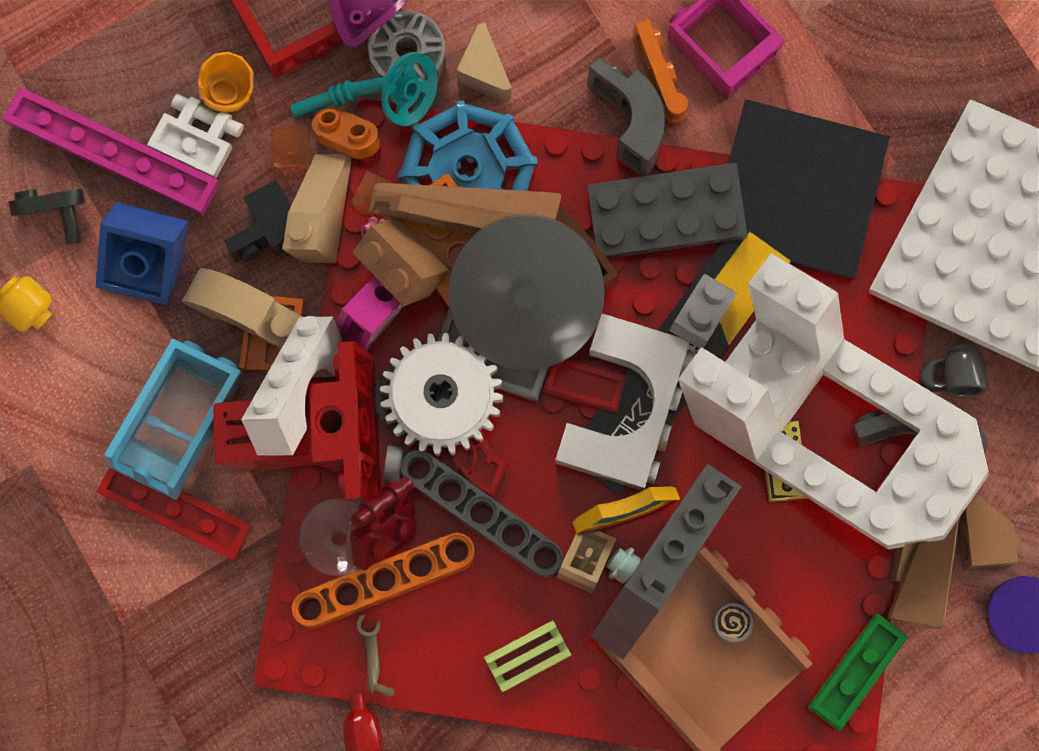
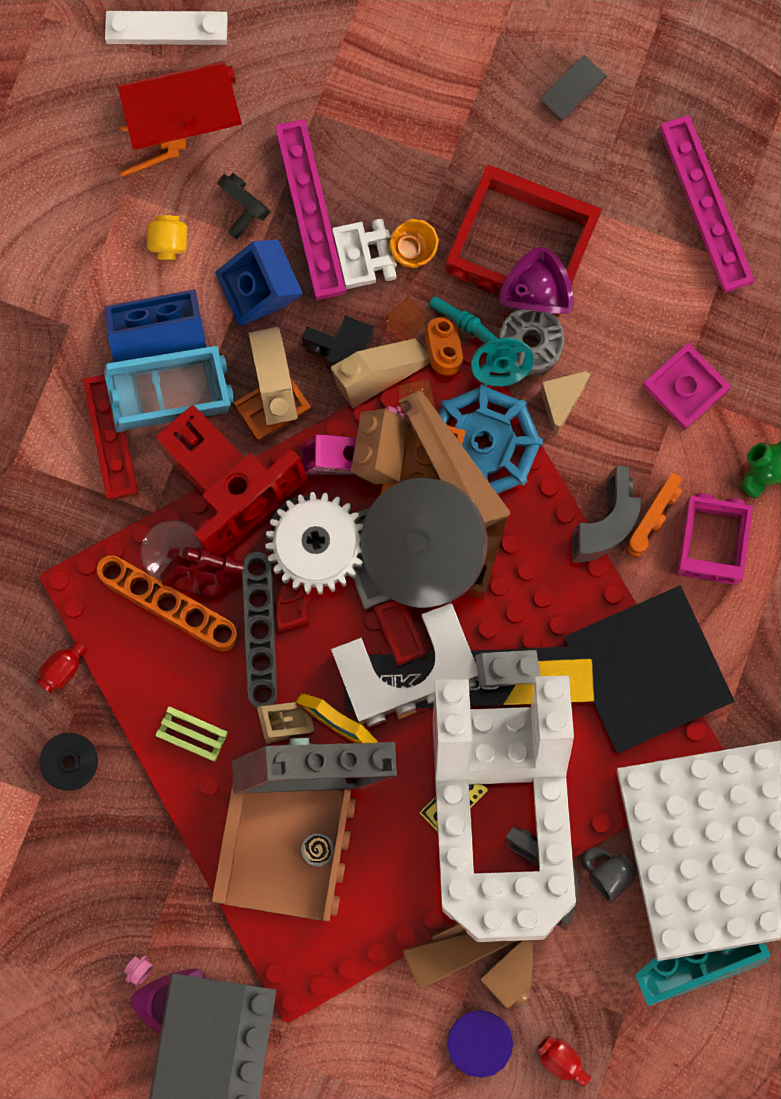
camera: 50 degrees right, 0 degrees up
white arch [241,316,343,455] -> none
dark tan piece [357,614,395,698] -> none
light grey tile [383,445,403,484] -> none
dark grey plate [587,162,748,259] -> none
green tile [806,613,908,732] -> none
none -> blue slope [104,289,207,362]

